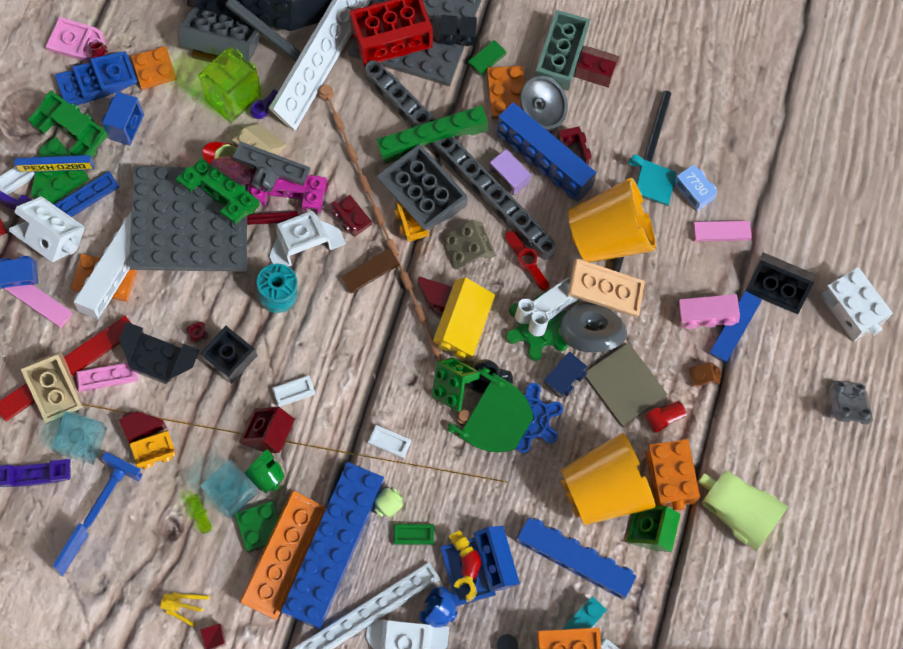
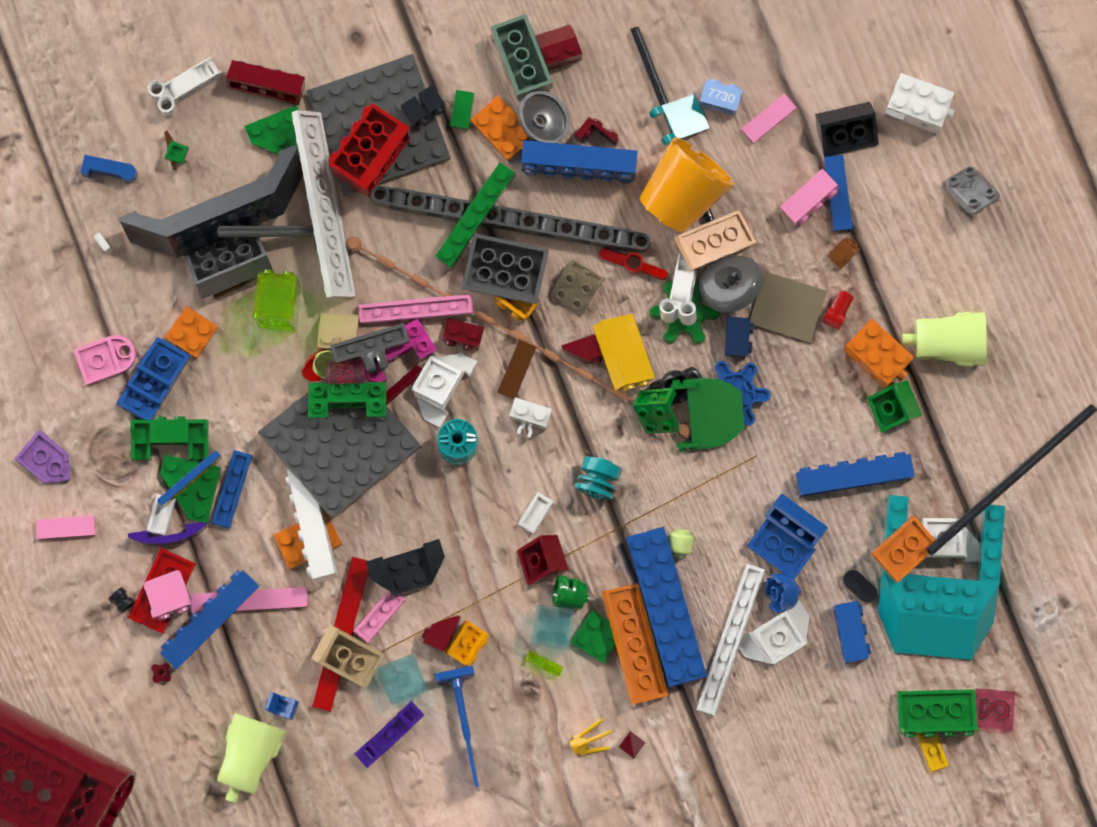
camera: 35 degrees left, 10 degrees up
white torso [9,196,85,262] -> none
dark red plate [89,42,108,58] -> none
blue brick [102,92,144,146] -> none
dark red plate [186,322,208,343] -> none
black brick [200,325,257,384] -> none
dark purple plate [250,89,278,119] -> none
white tile [368,425,412,459] -> none
green tile [394,524,434,545] -> none
piece [449,531,481,602] -> none
lavender panel [489,149,531,195] -> none
light orange cone [560,433,656,526] -> none
none -> bright pink tile [358,294,474,324]
none -> white brick [509,398,552,439]
none -> teal wheel [574,456,622,500]

